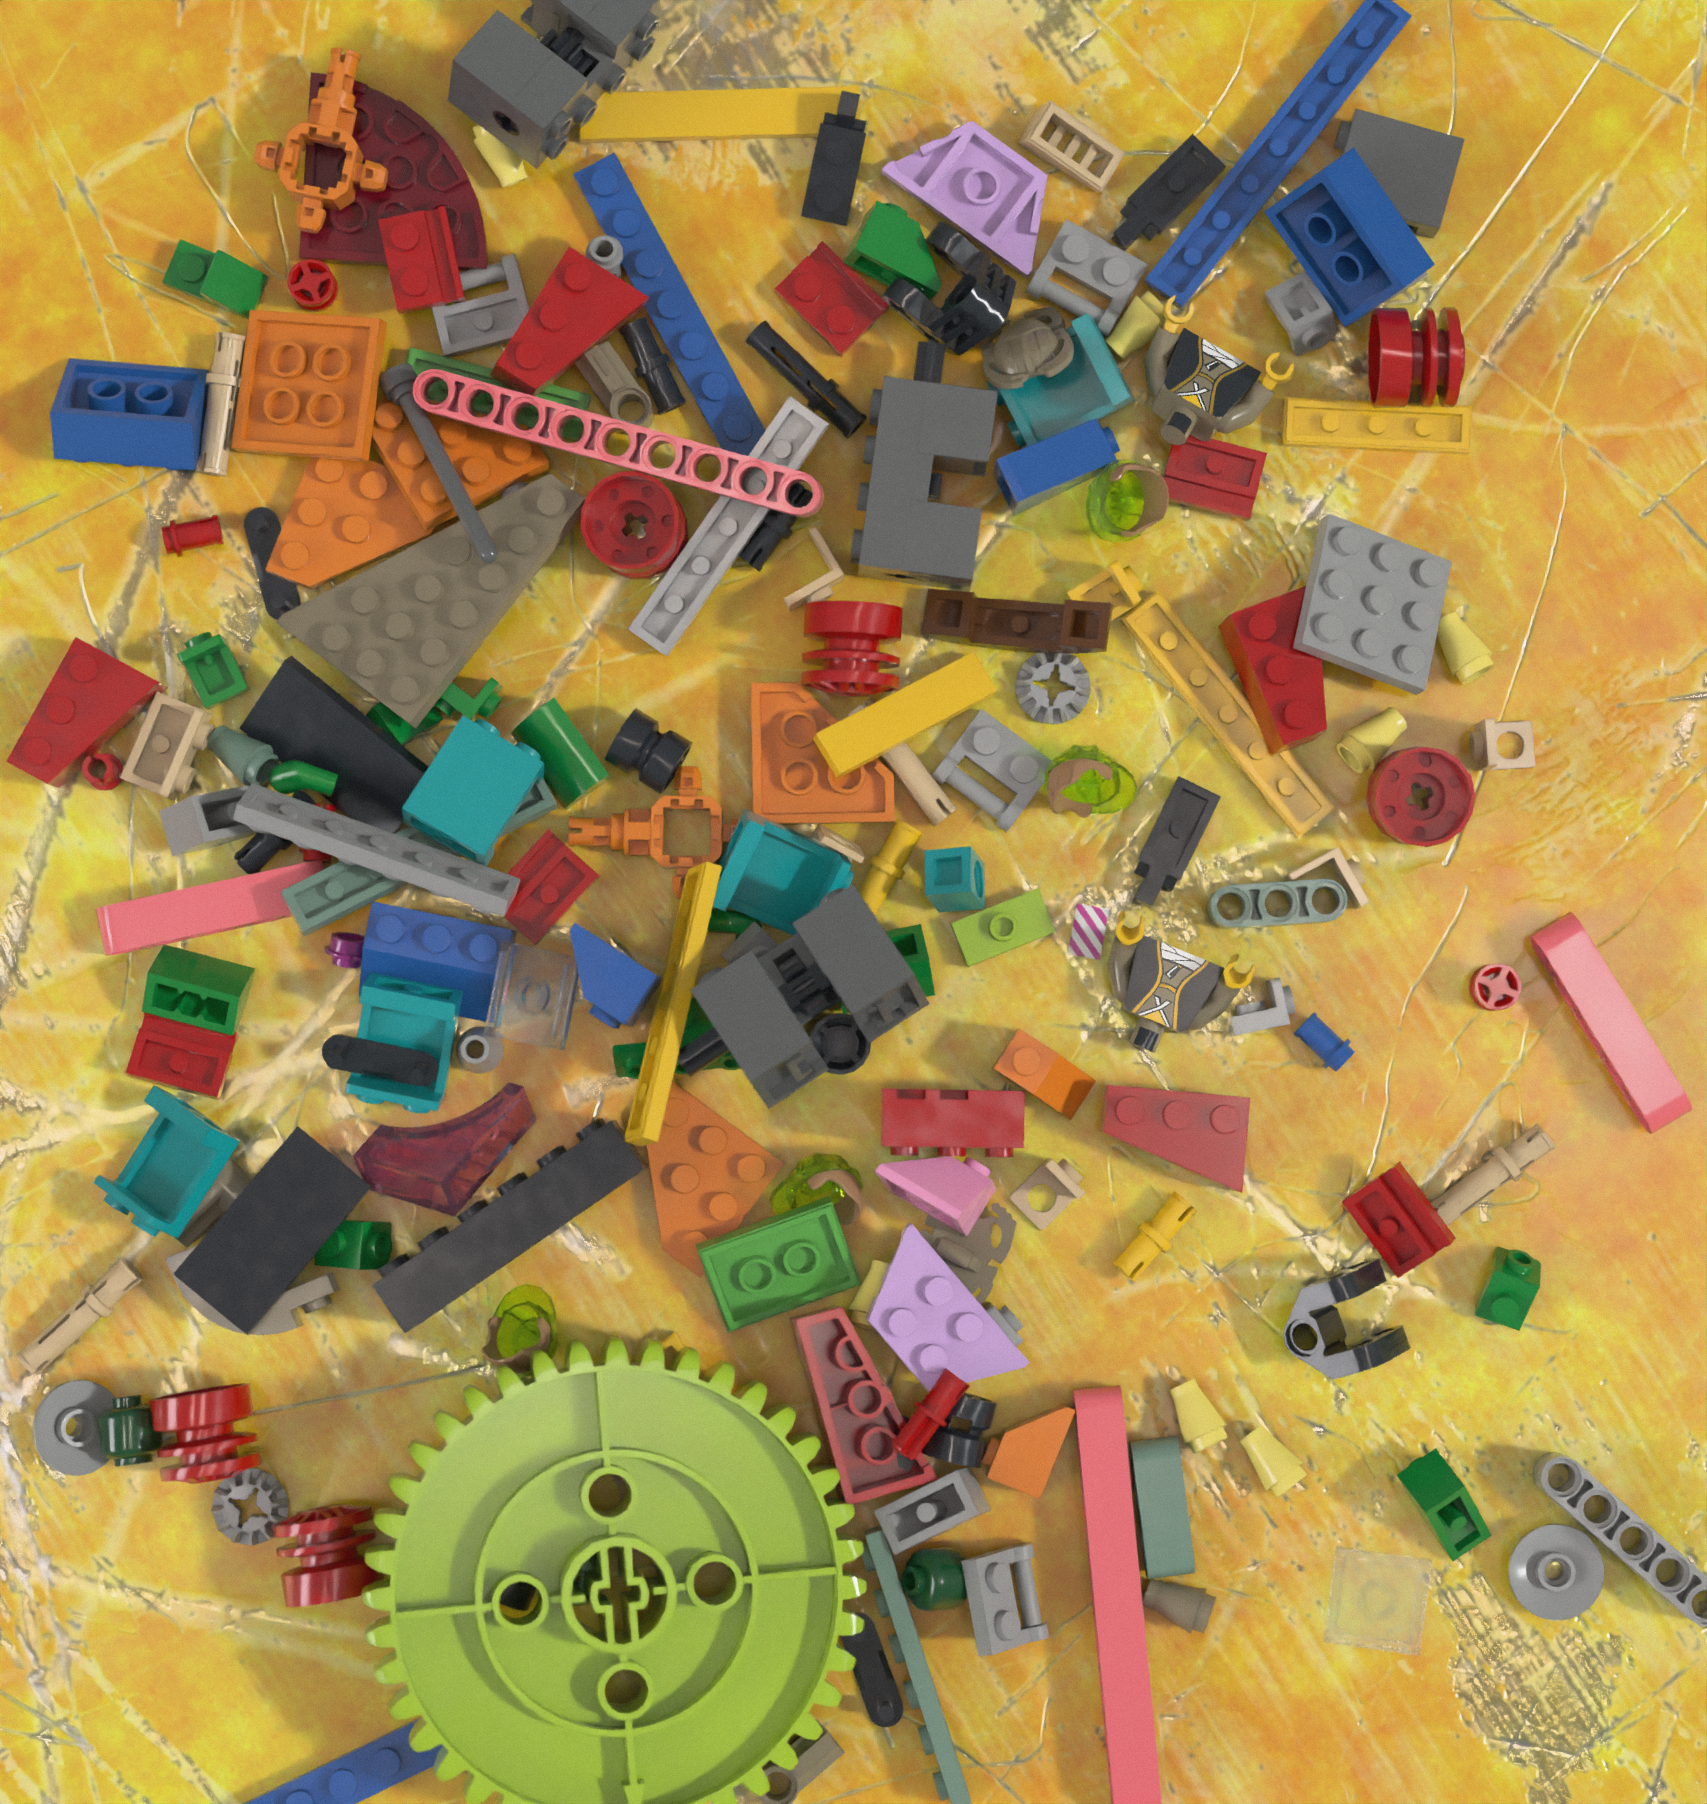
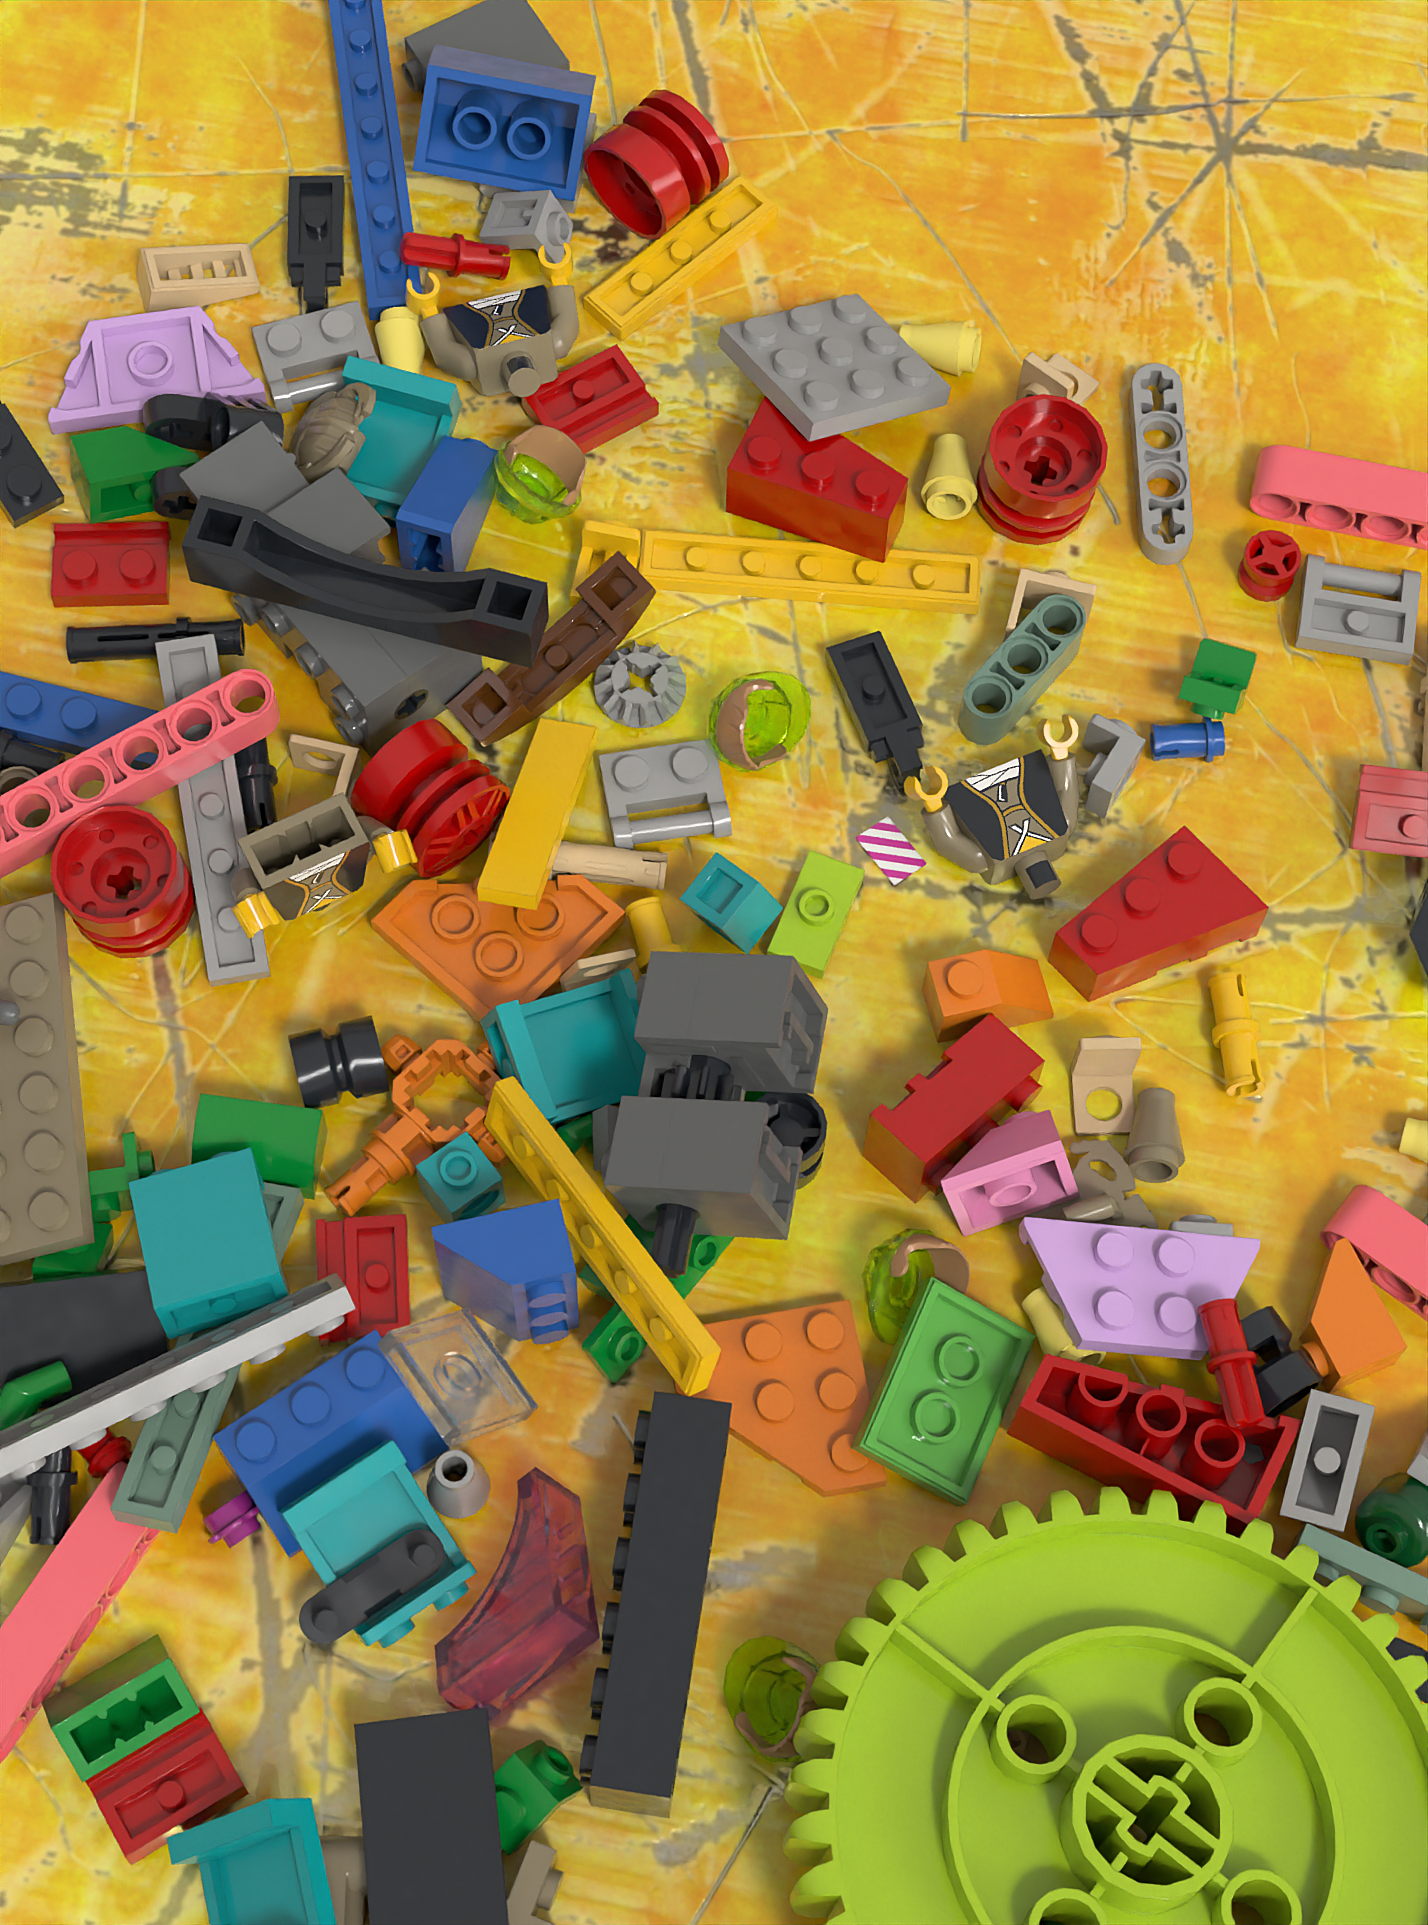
camera: 45 degrees left, 20 degrees down
none -> dark grey piece [179,420,310,514]
none -> black arch [181,495,549,668]
none -> torso [231,792,418,939]
none -> red axle [399,232,511,281]
none -> teal brick [416,1131,505,1224]
none -> dark tan cone [1123,1088,1185,1183]
none -> light grey beam [1128,363,1194,565]
none -> green bracket [1178,638,1257,720]
none -> light grey plate [1295,554,1421,665]

